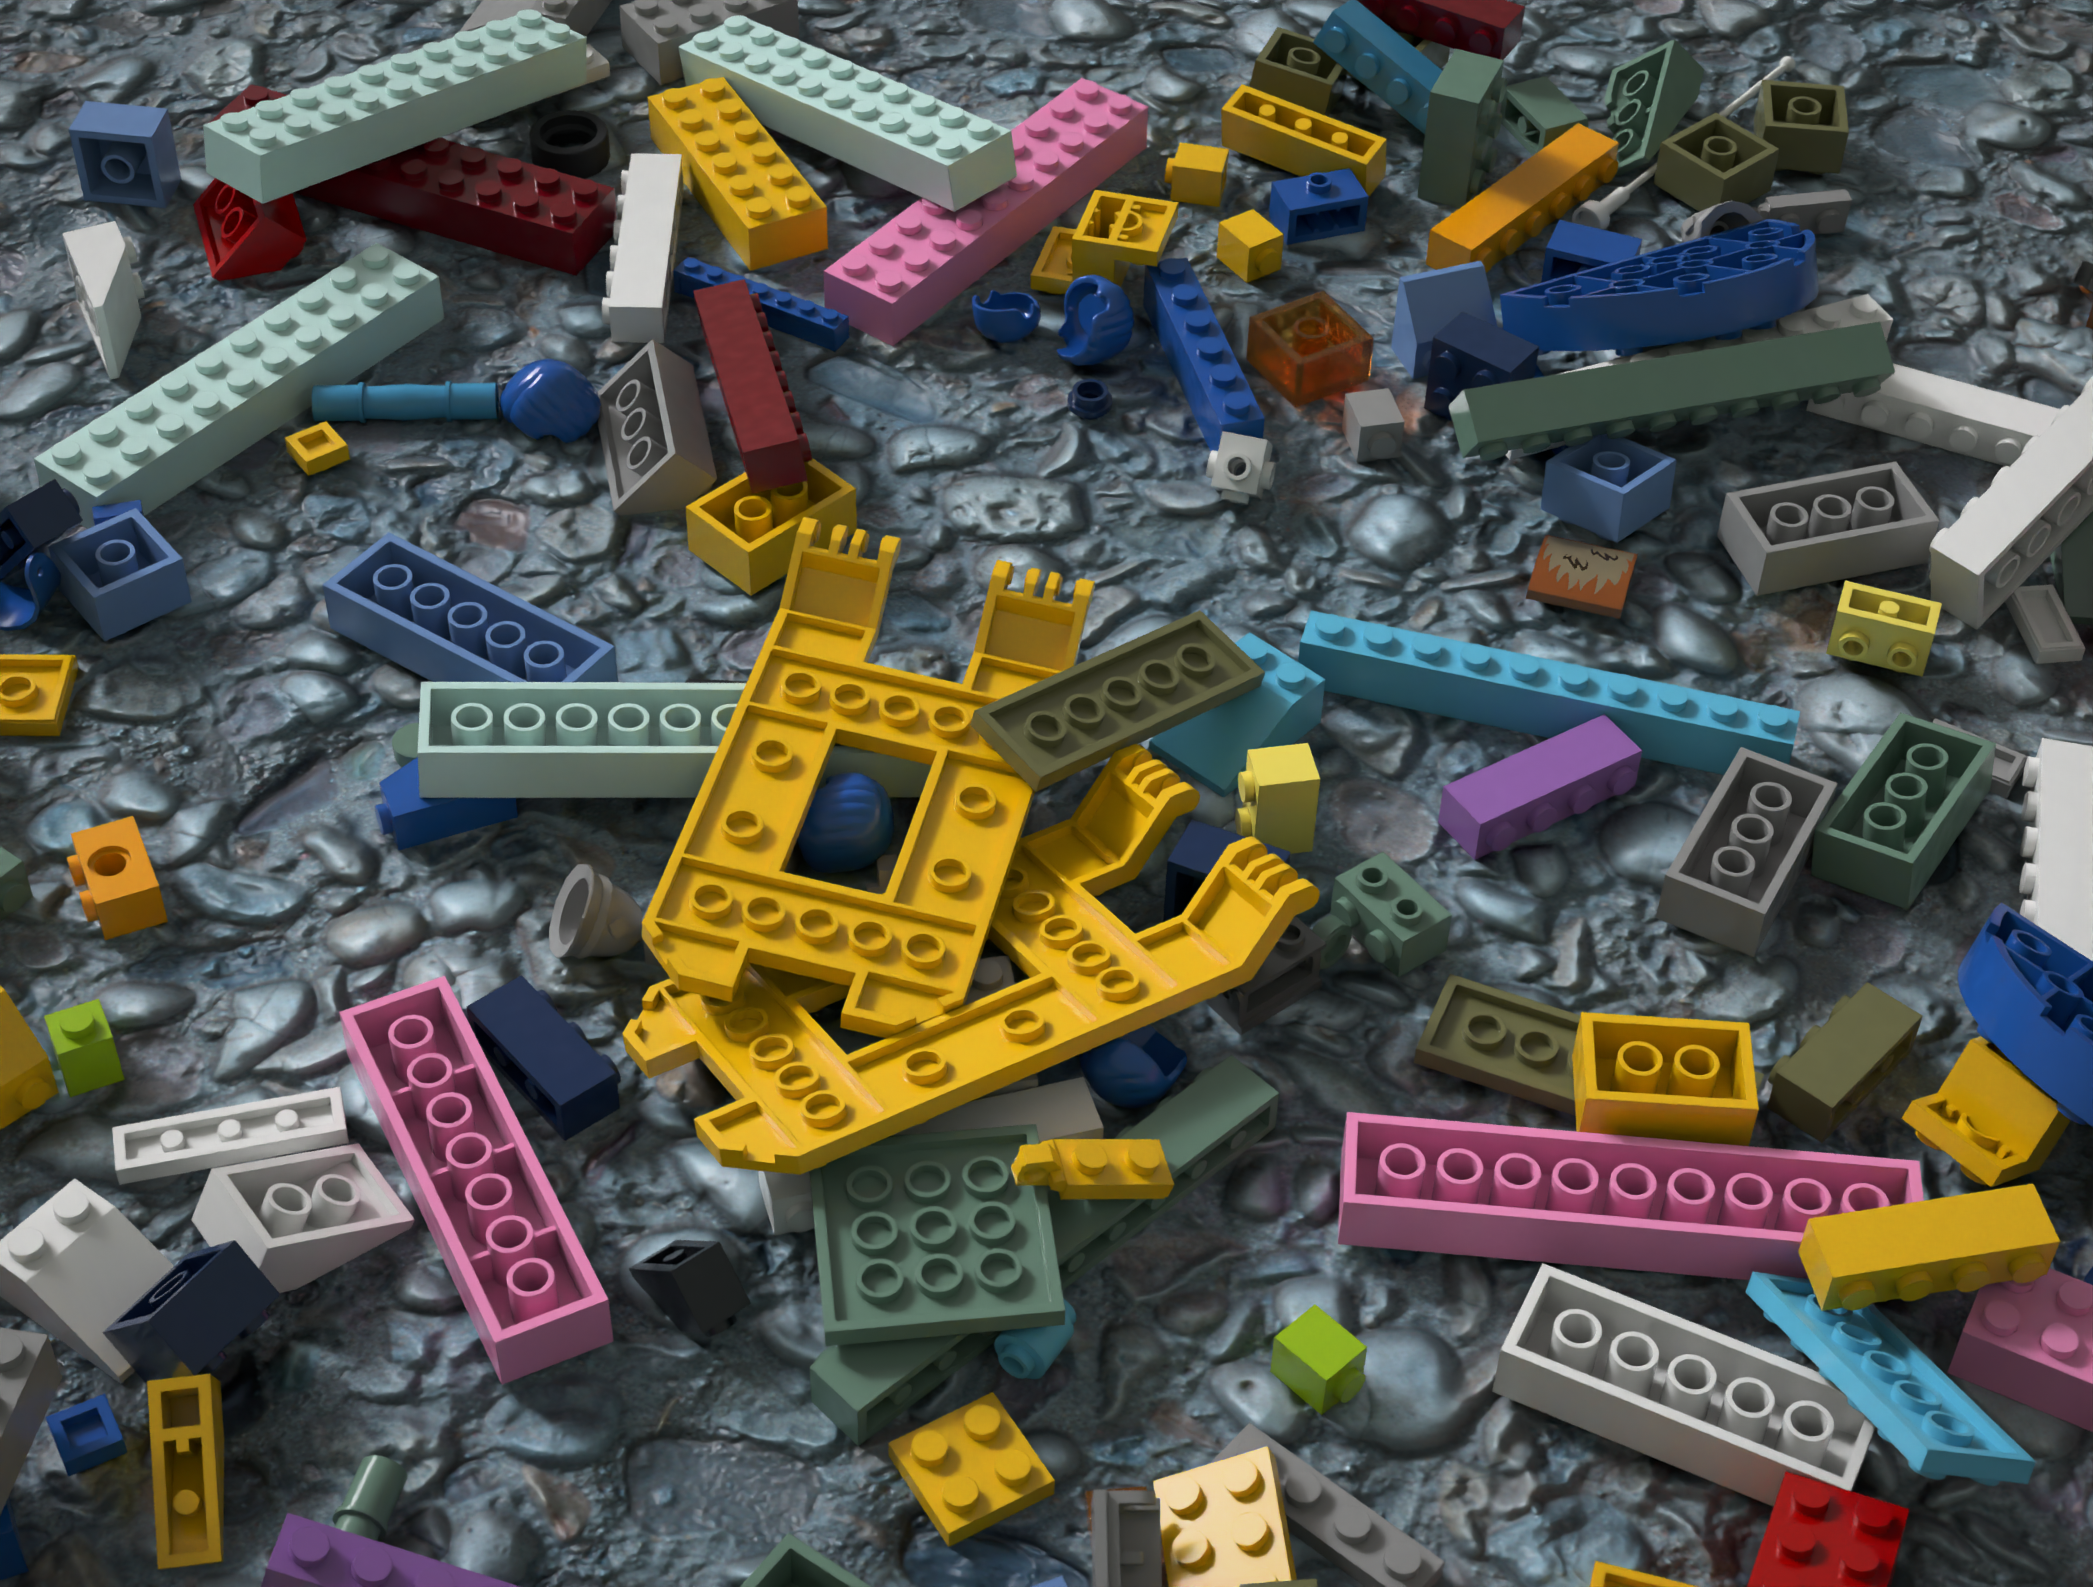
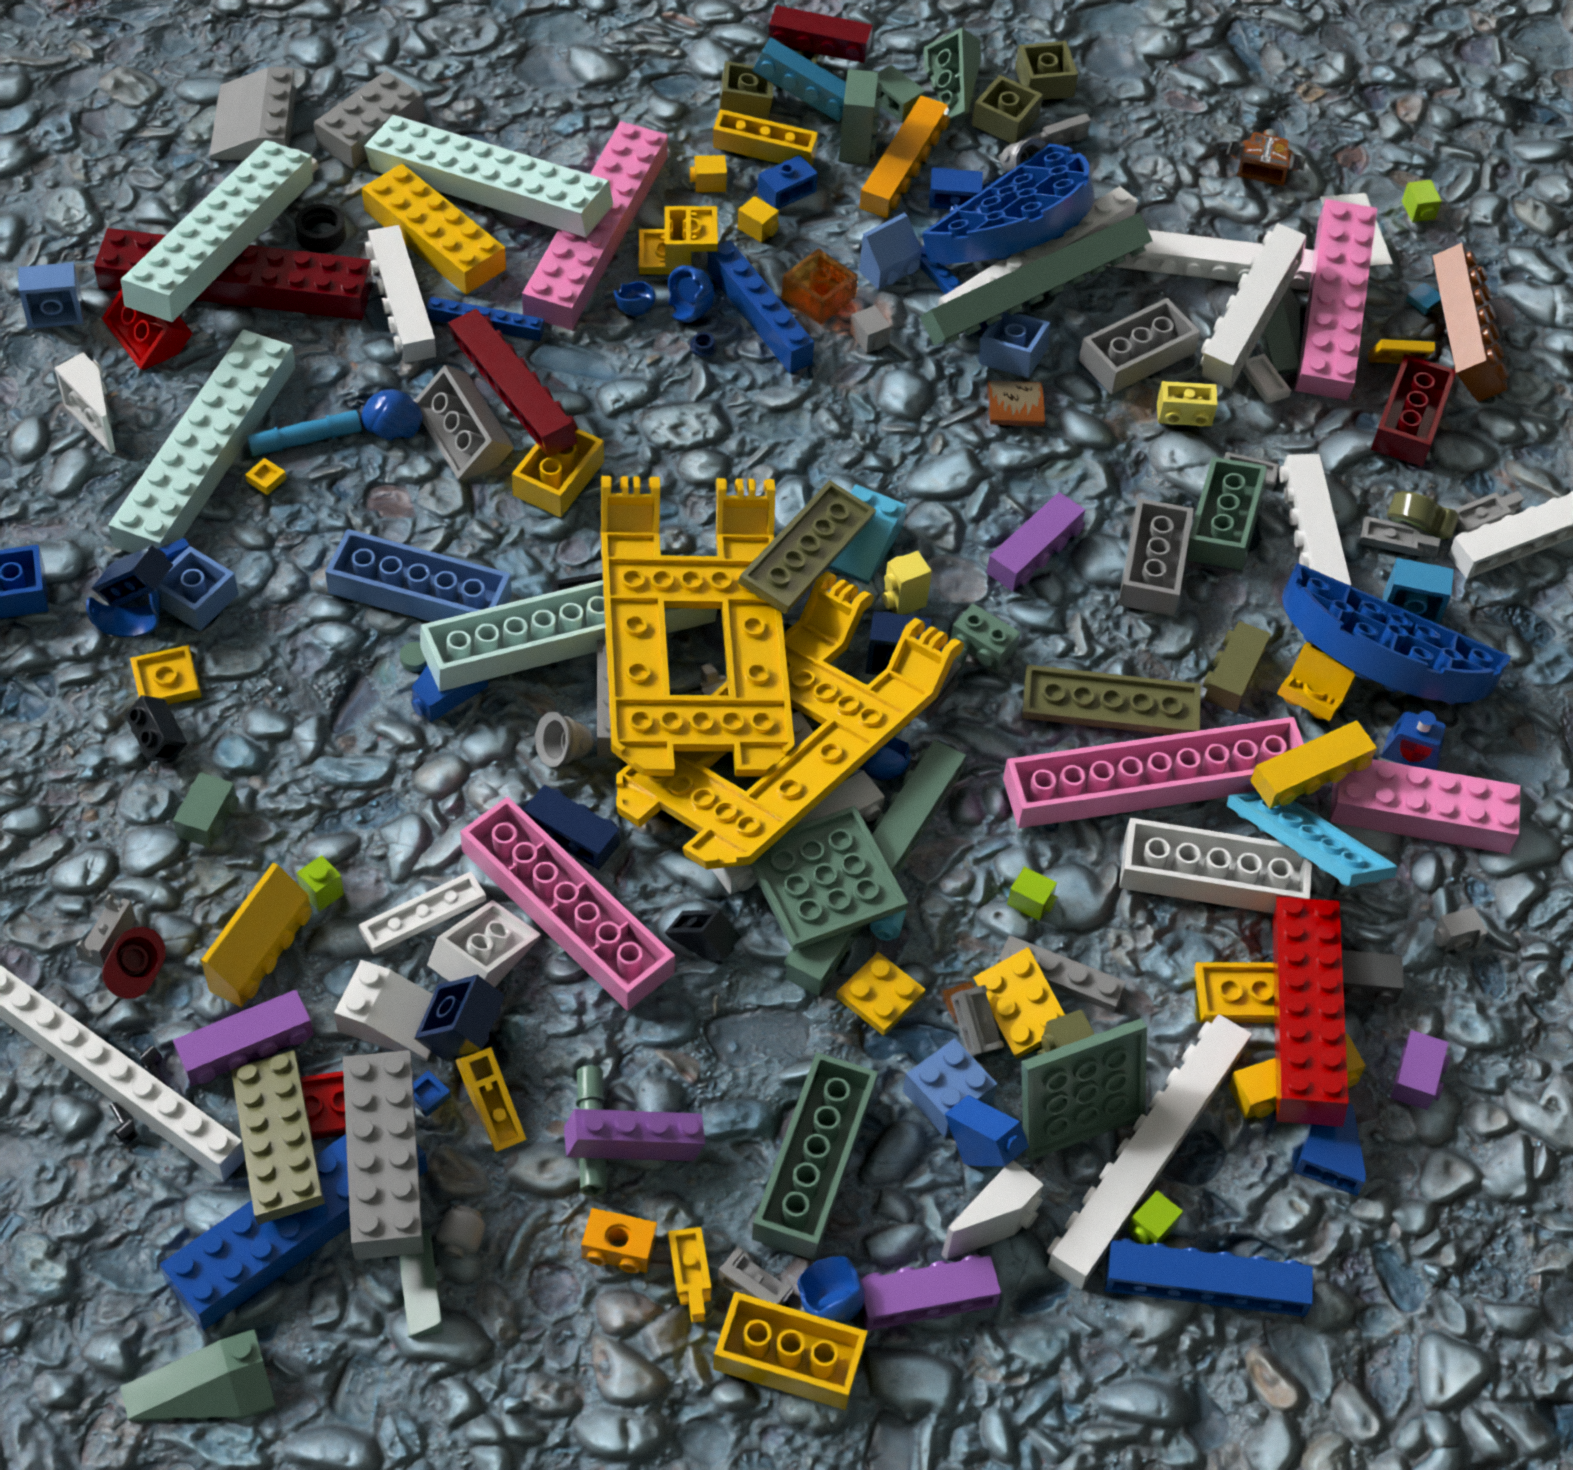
camera: 20 degrees left, 10 degrees up
light orange brick [66,816,168,940] -> none
blue piece [797,772,894,873] -> none
yellow hinge [1011,1139,1174,1199] -> none
white brick [1206,431,1276,505] -> none
medium azure brick [1298,610,1800,775] -> none
dark blue brick [1424,311,1539,422] -> none
white piece [1572,56,1796,230] -> none
yellow brick [1572,1012,1759,1146] -> none

